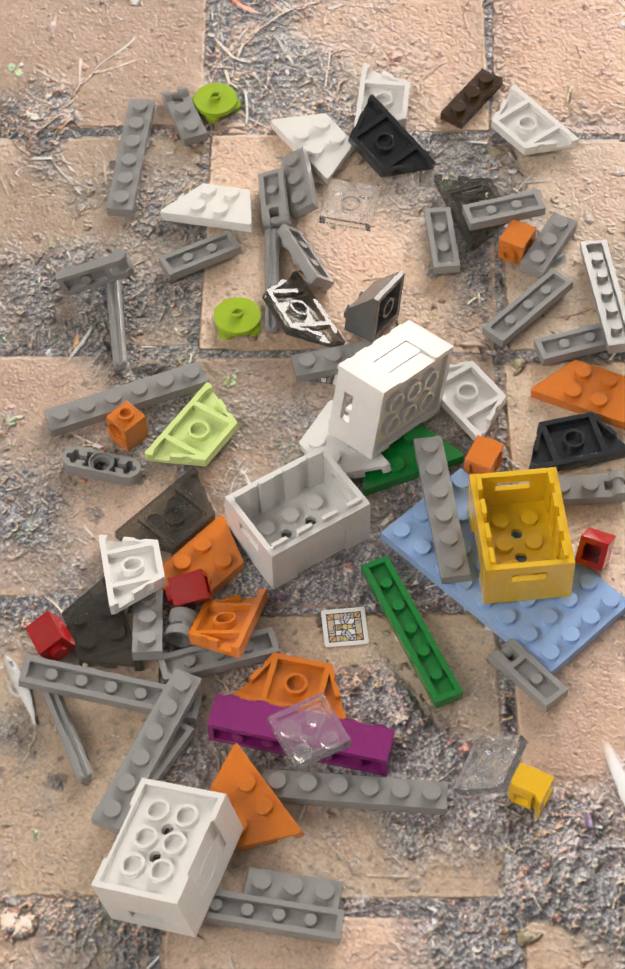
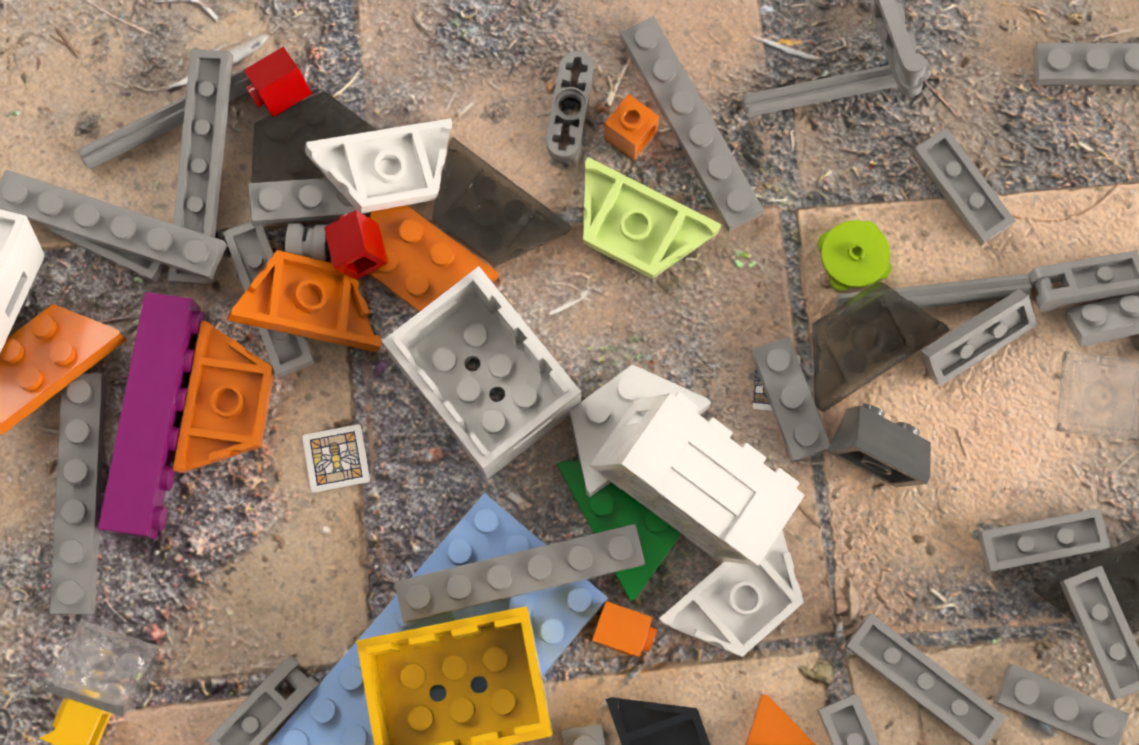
camera: 85 degrees right, 25 degrees up
white wing [160,183,253,233] -> none
clear plate [267,692,351,771] -> none
green plate [361,556,463,709] -> none
orange brick [498,219,537,265] -> none

